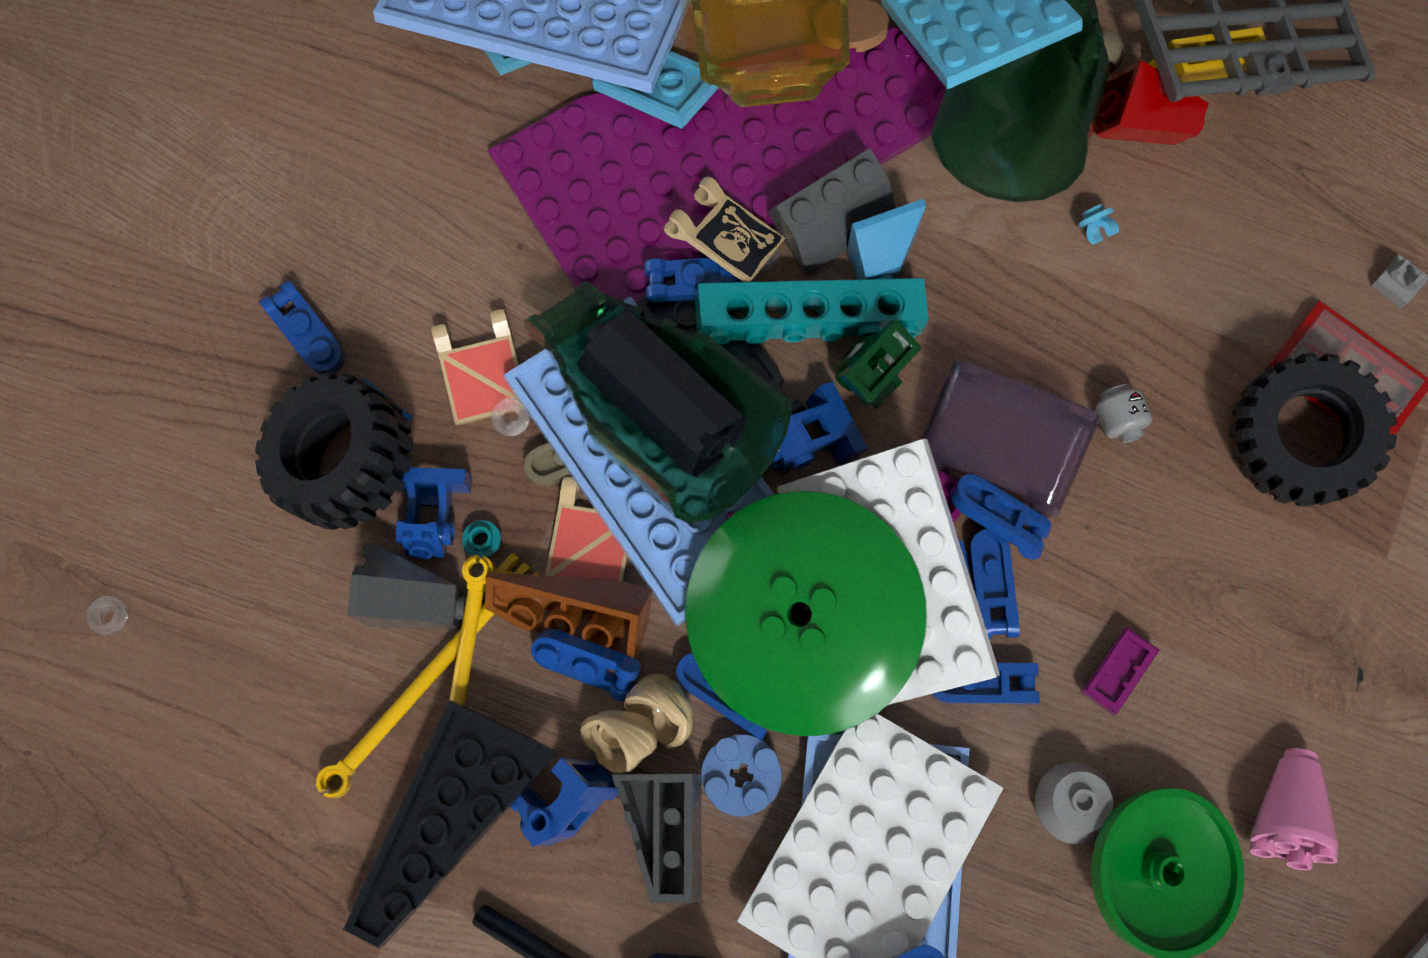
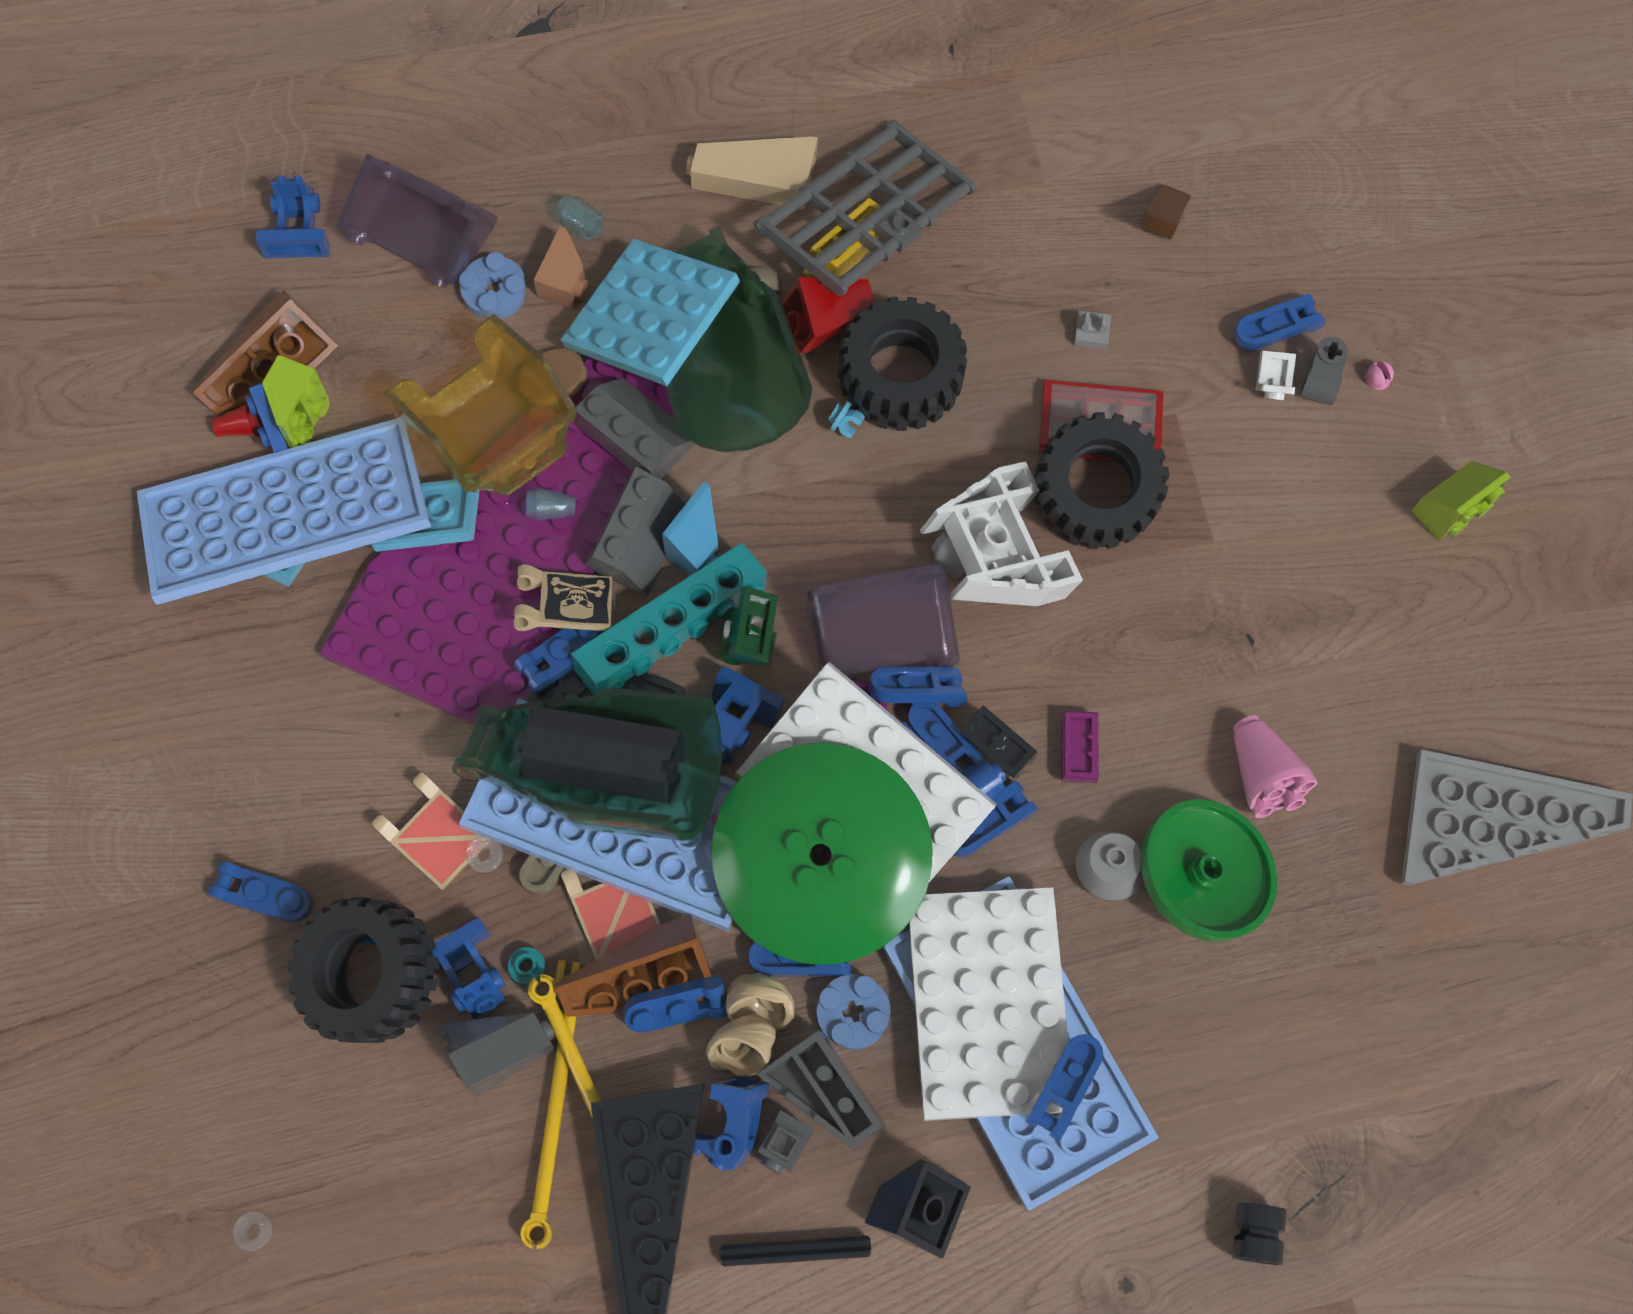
camera: 40 degrees left, 5 degrees down
none -> clear light blue cone [525,487,576,521]
none -> dark grey slope [574,378,698,479]
none -> dark grey window [758,1110,813,1175]
none -> black tyre [838,297,967,431]
none -> white wedge [920,461,1083,606]
none -> black hinge [960,705,1037,779]
none -> blue brick [963,761,1006,799]

